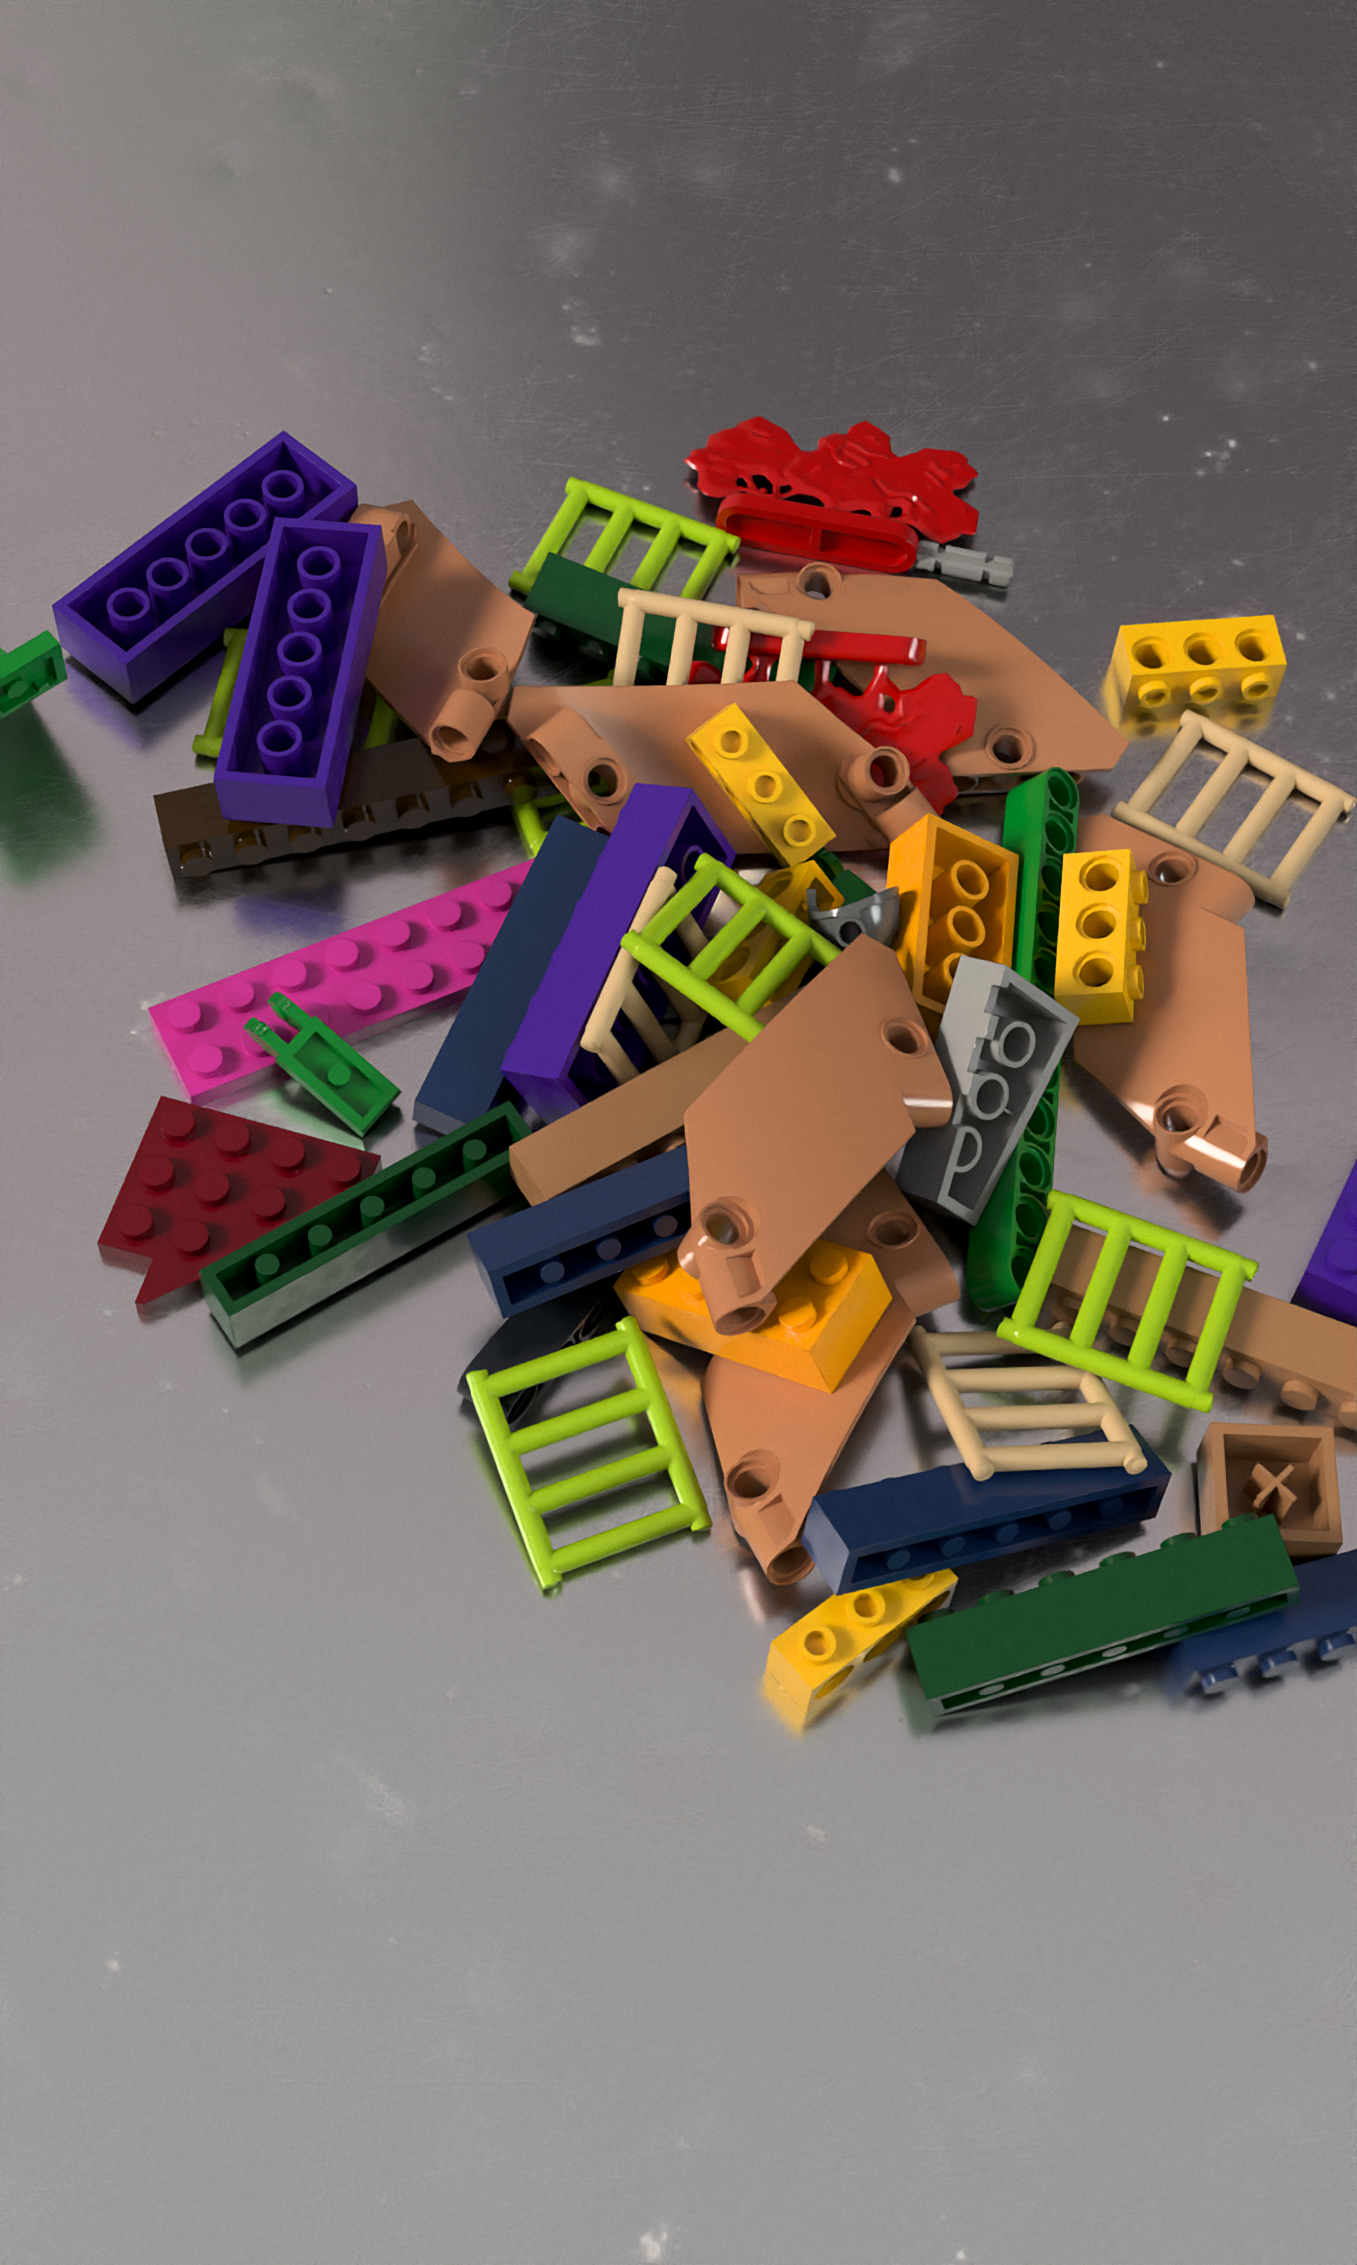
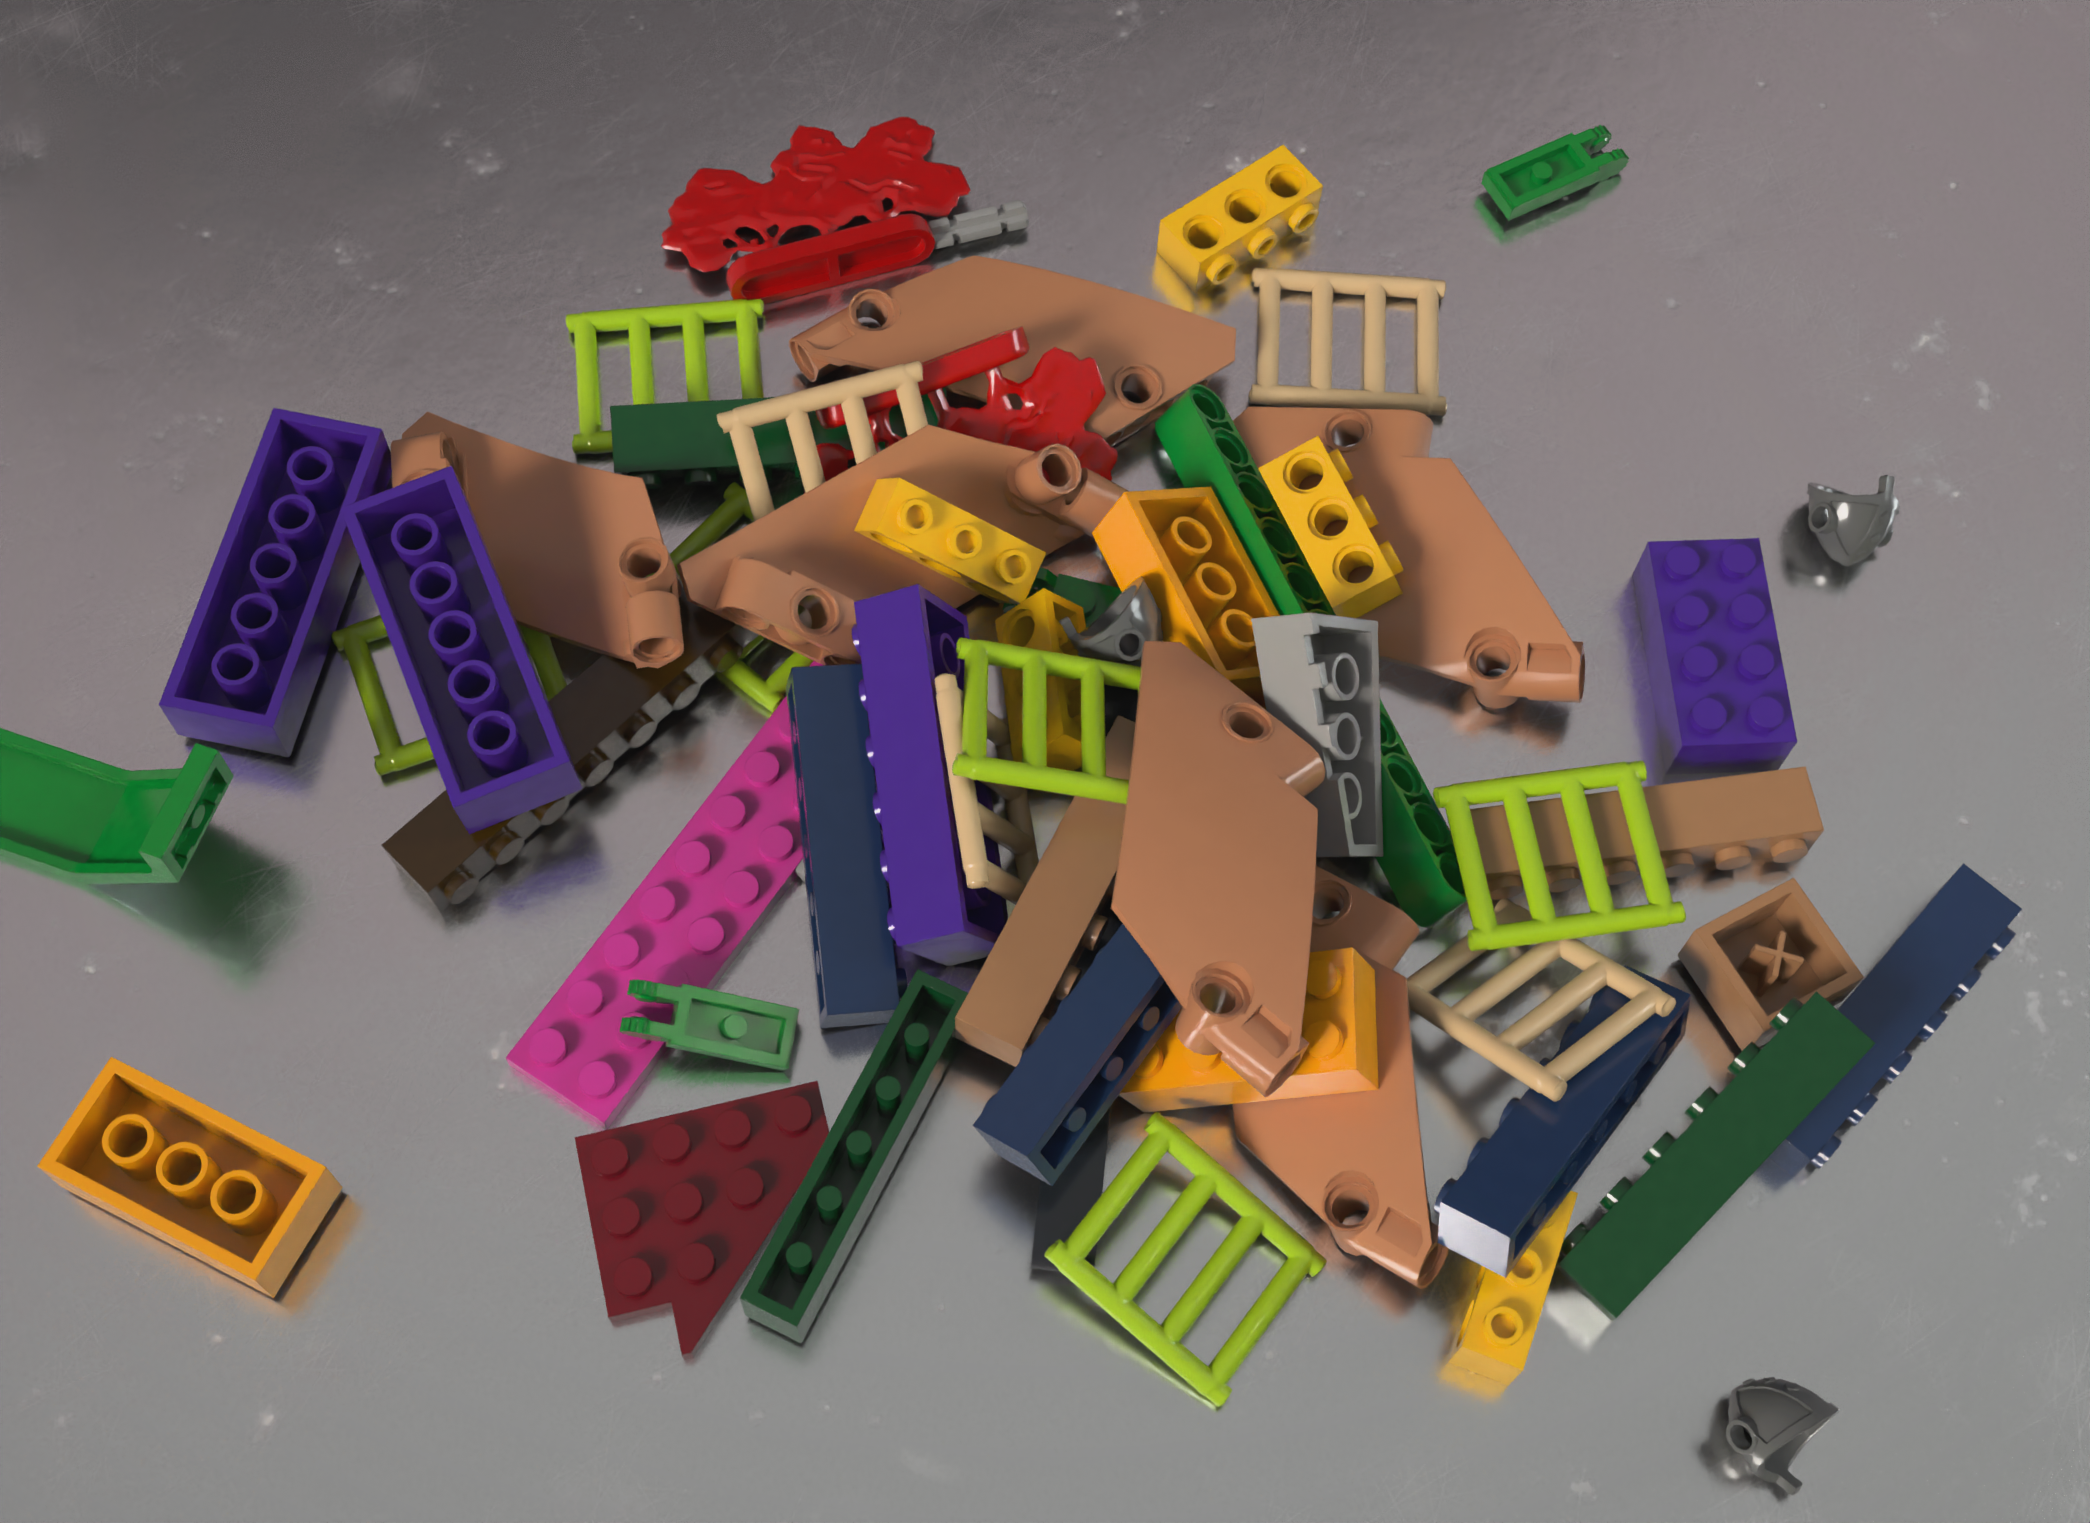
camera: 30 degrees left, 5 degrees up
none -> dark grey helmet [1726,1377,1841,1496]

